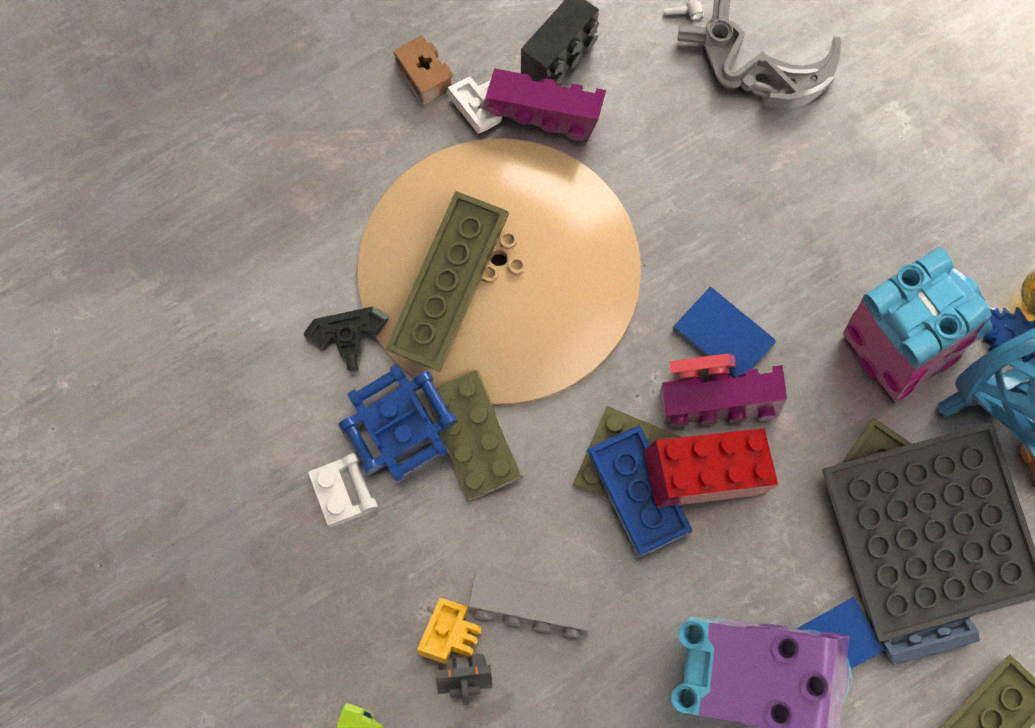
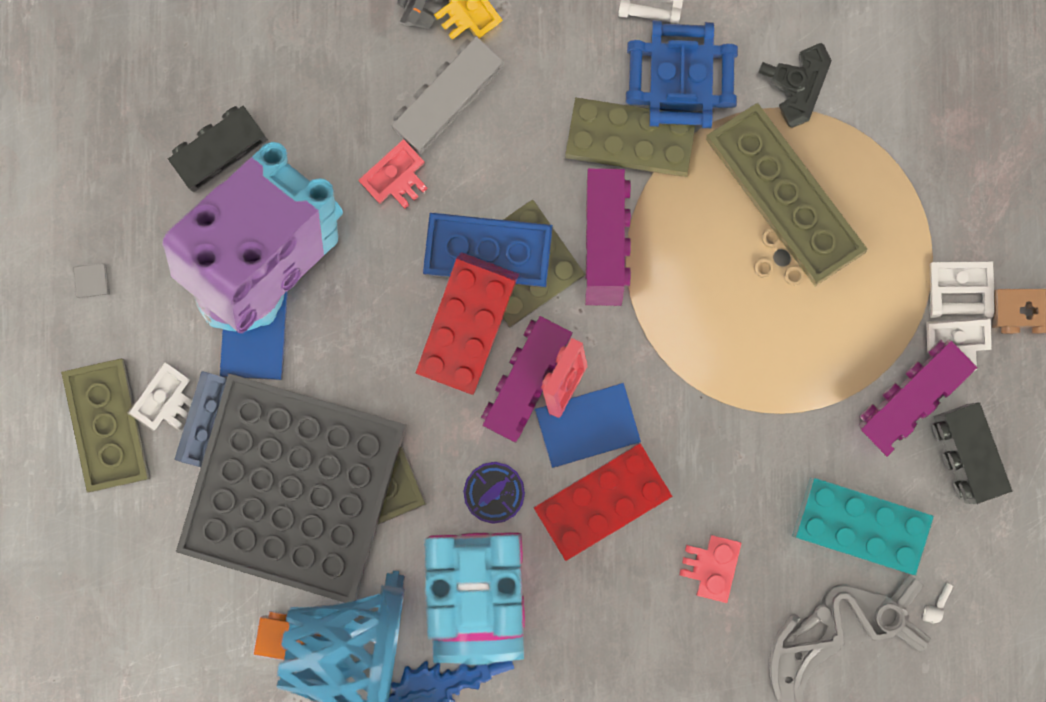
camera: 125 degrees right, 15 degrees up
none -> white hinge [127,362,192,431]
none -> coral hinge [358,139,428,209]
none -> tile [463,462,525,524]
none -> red brick [533,443,673,561]
none -> magenta wedge [585,168,631,306]
none -> coral hinge [679,535,741,603]
none -> teal brick [792,478,934,576]
none -> white plate [929,261,994,318]

